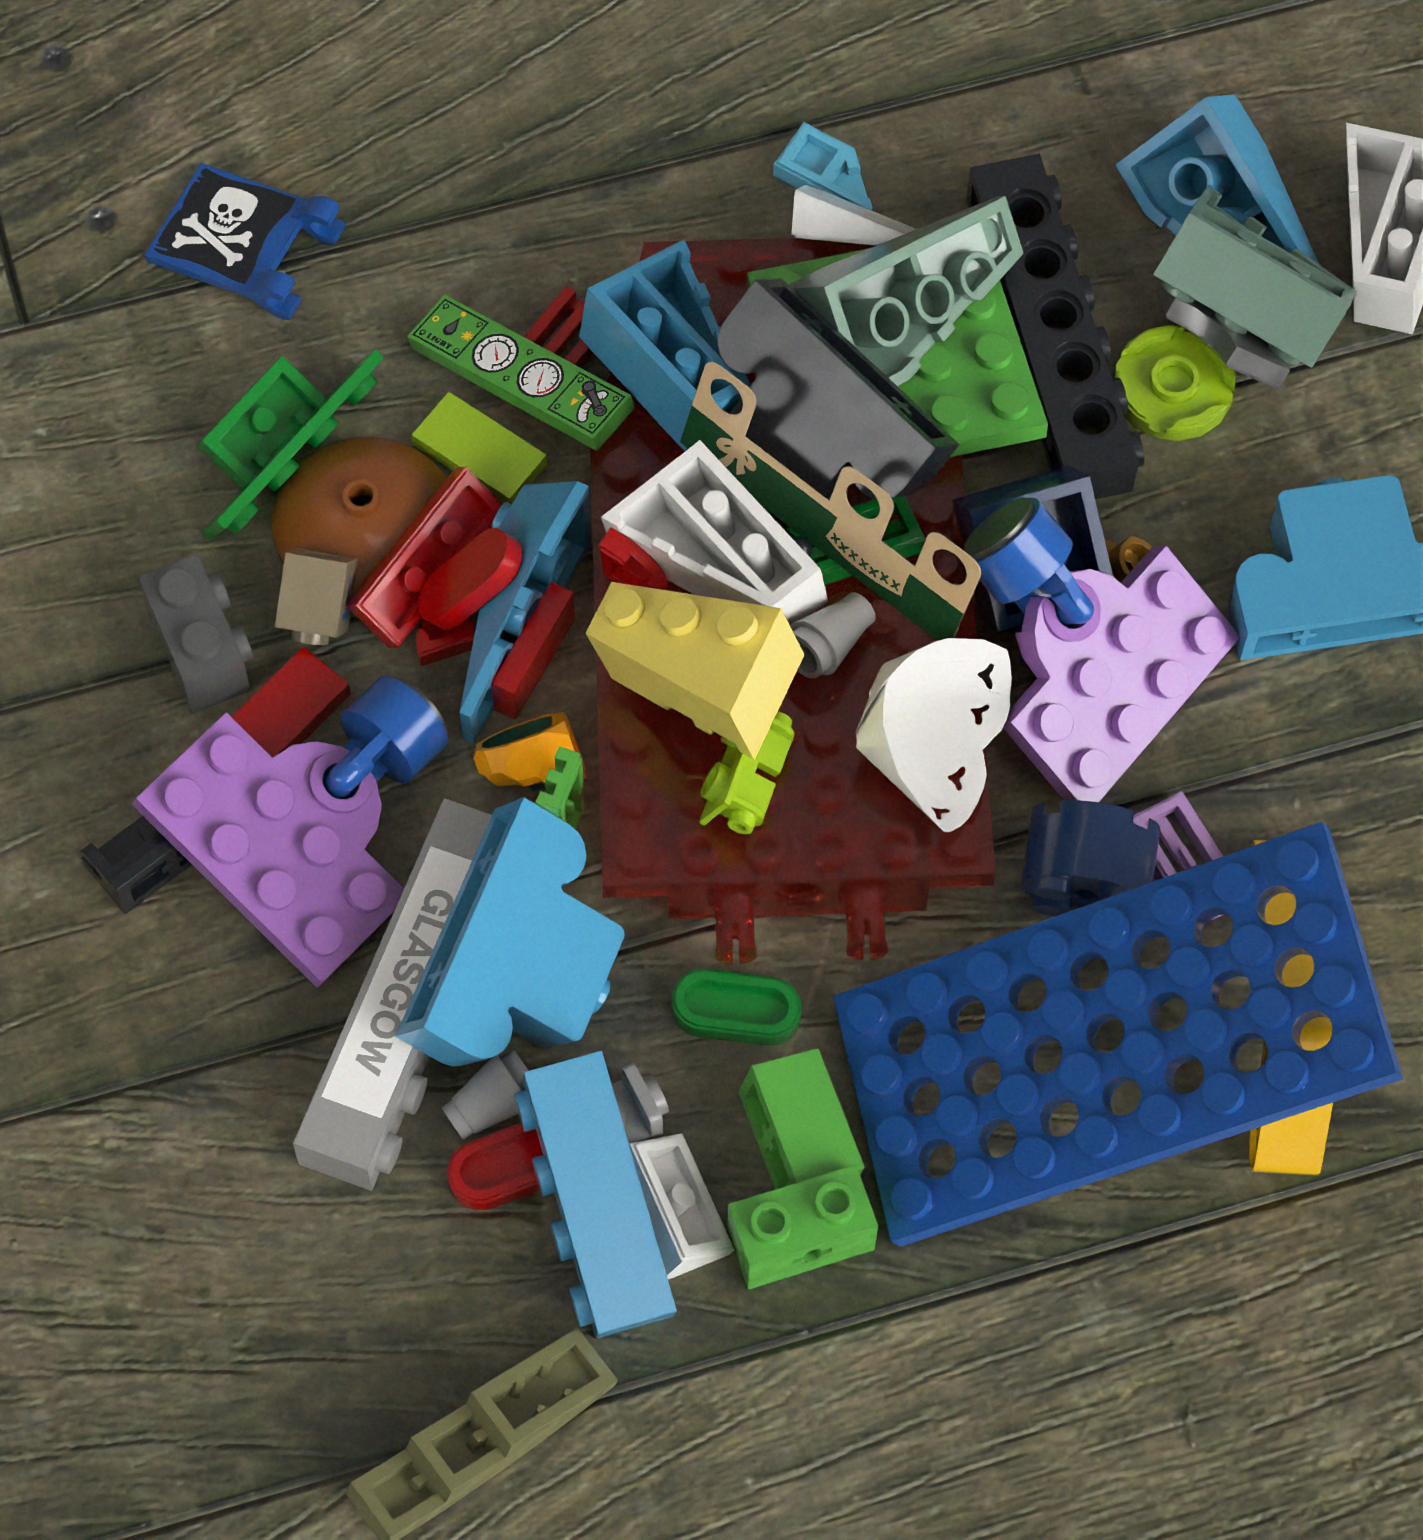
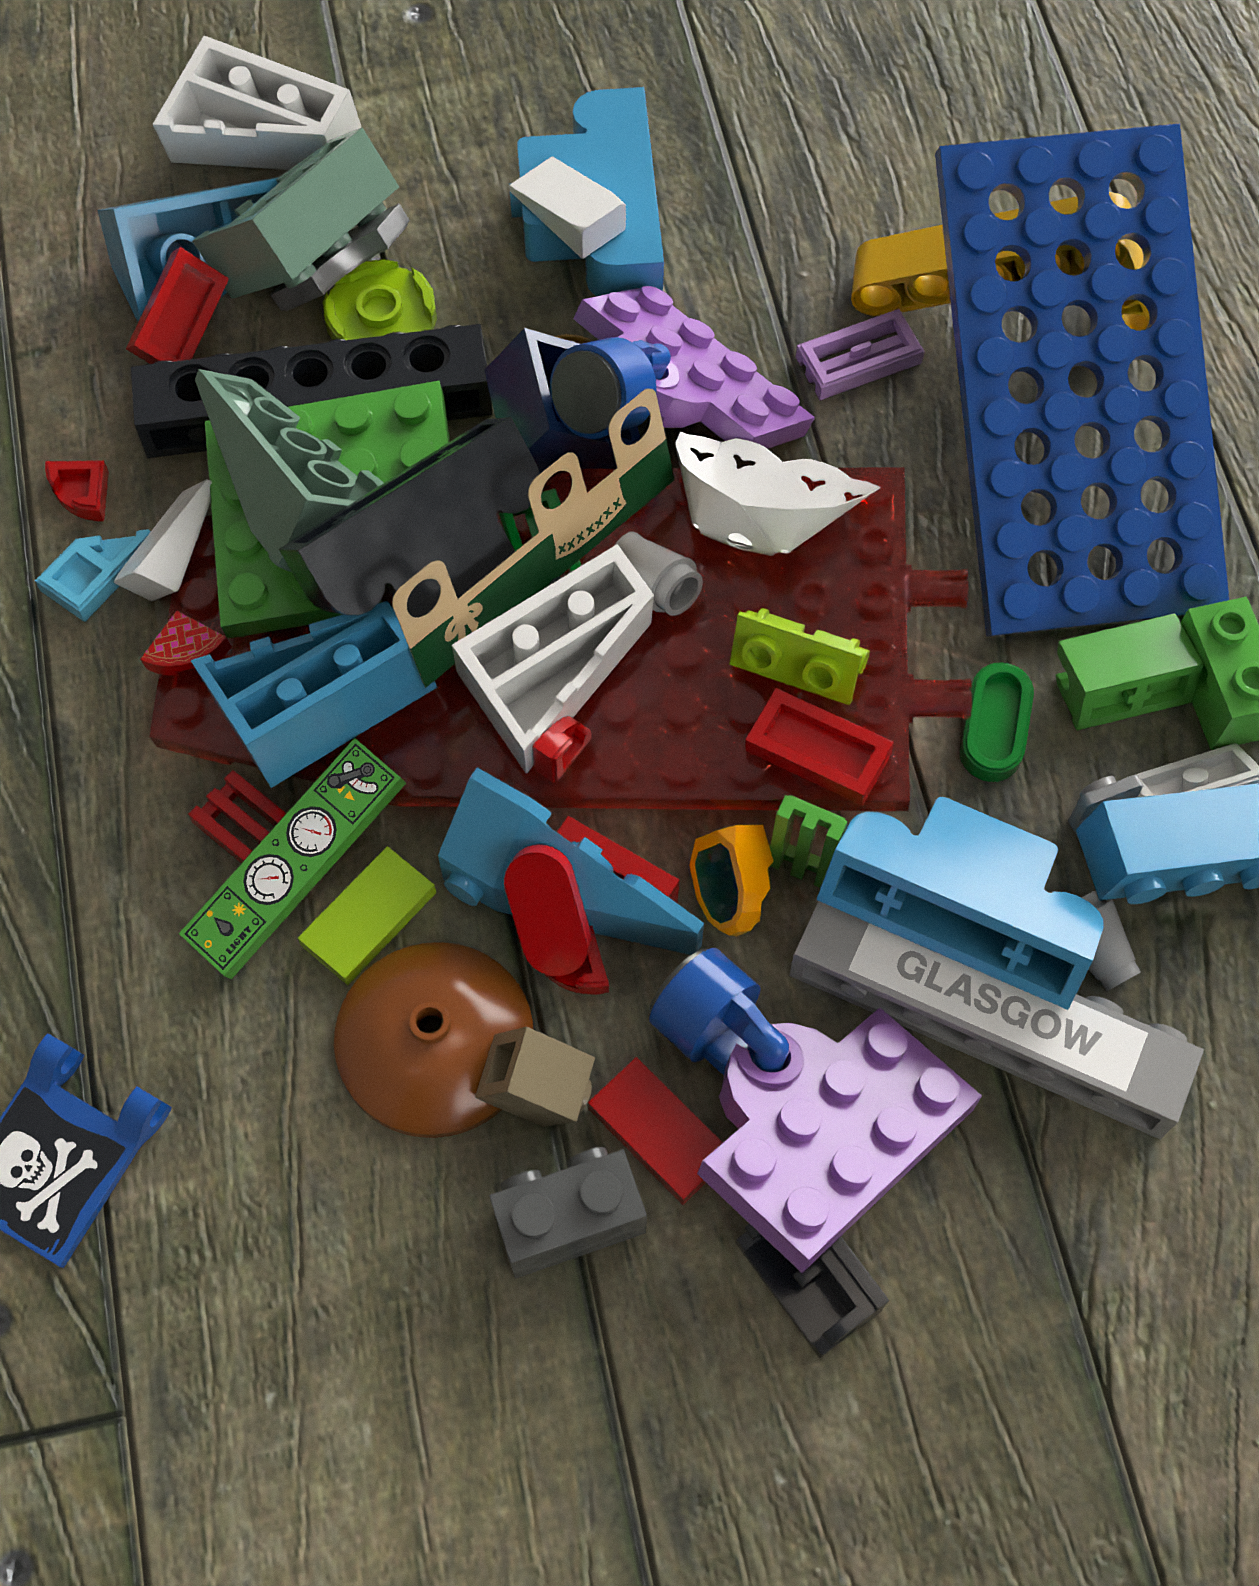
camera: 85 degrees left, 0 degrees up
green bracket [196,349,385,540] -> none
red tile [346,466,503,648] -> none
red tile [447,1123,543,1211] -> none
light yellow wedge [586,582,804,760] -> none
dark blue brick [1020,800,1160,916] -> none
none -> red tile [45,460,109,522]
none -> red tile [126,247,229,364]
none -> red tile [140,611,232,676]
none -> white slope [509,156,626,259]
none -> red tile [745,688,894,806]

